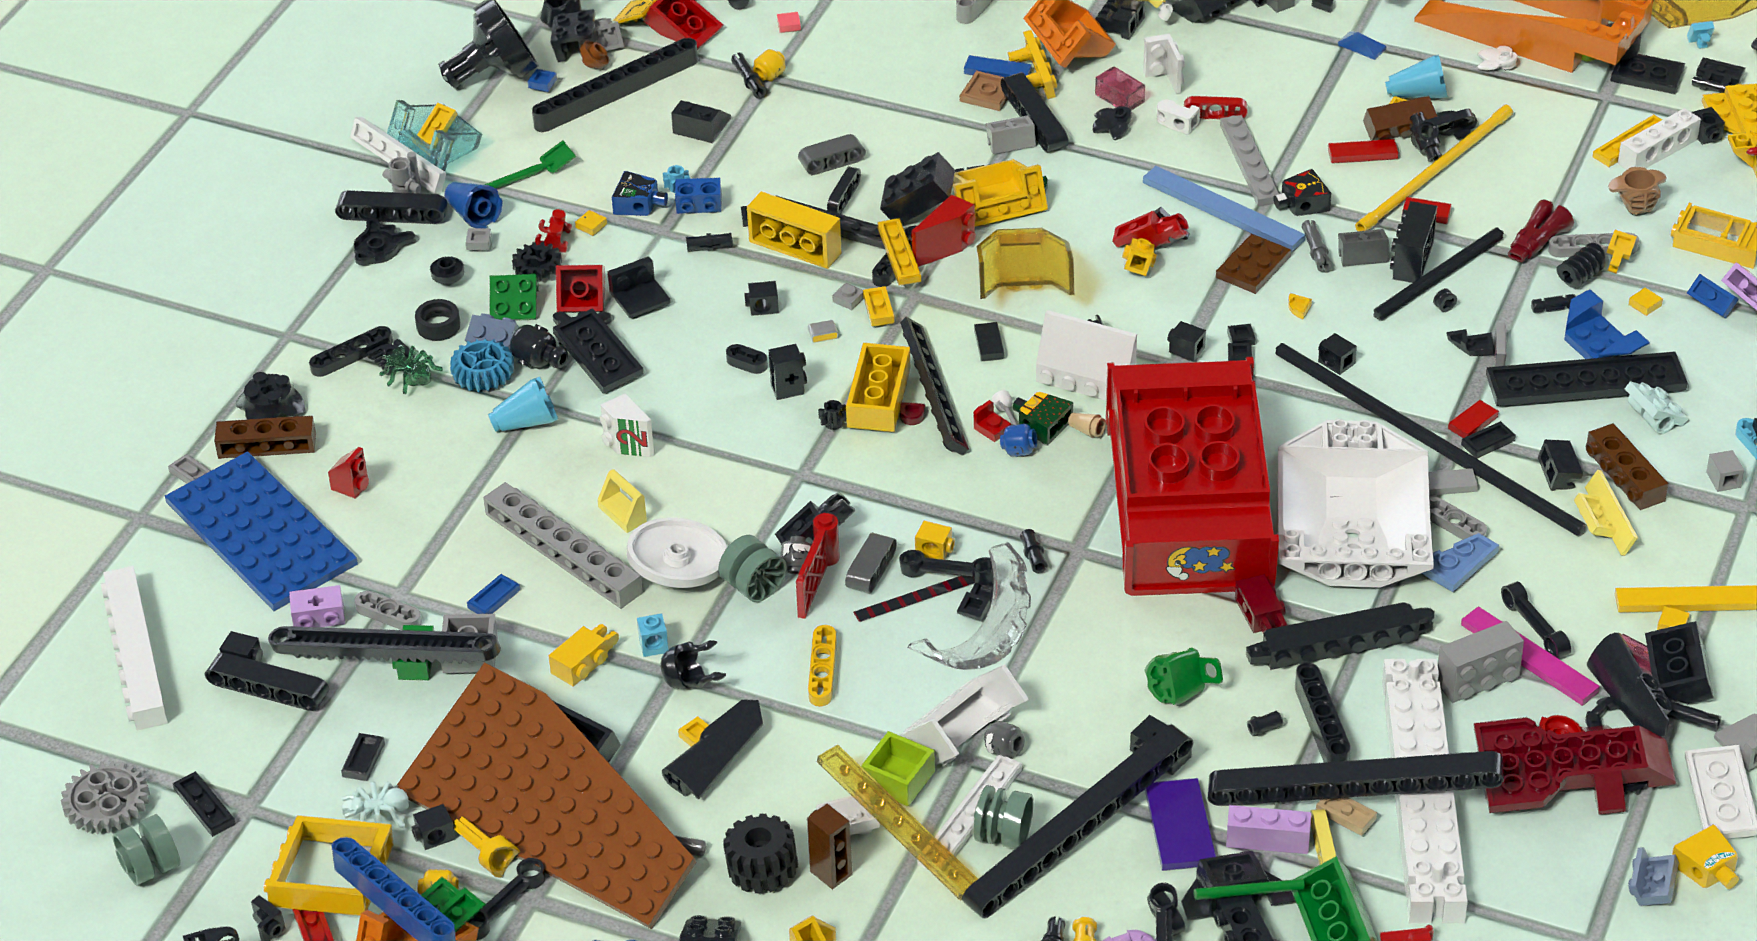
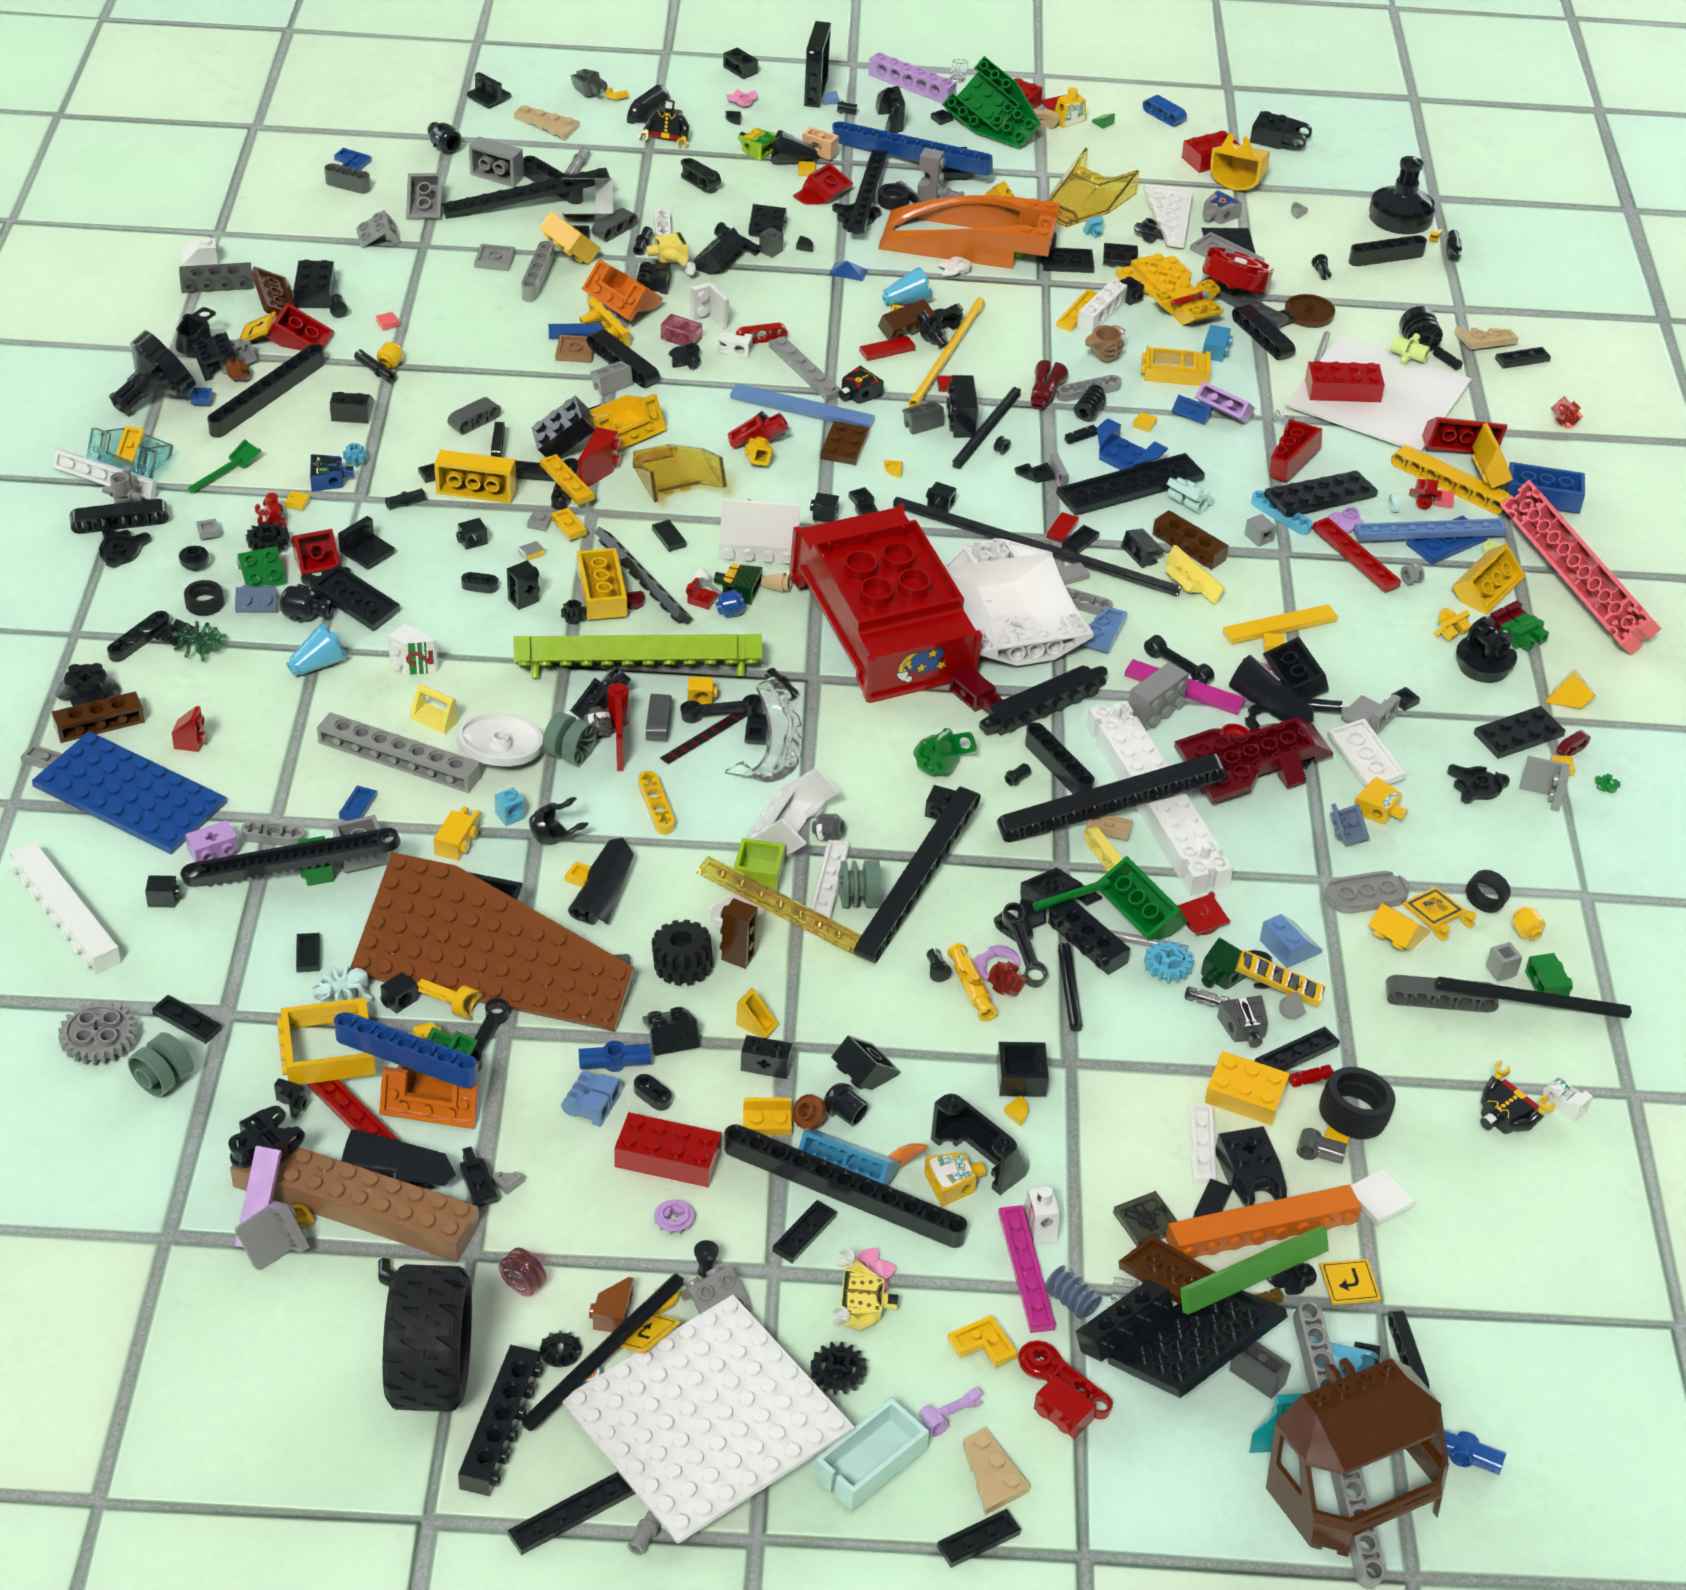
camera: 25 degrees left, 0 degrees up
black beam [205,652,329,711] -> none
blue cone [444,182,503,228] -> none
dark azure gear [450,338,514,393] -> none
blue brick [675,178,722,214] -> none
dark purple tile [1145,778,1216,871] -> none
lavender brick [1226,805,1311,854] -> none
dark grey pin [1302,220,1332,272] -> none
yellow plate [1606,229,1637,273] -> none
none -> lime brick [513,634,762,678]

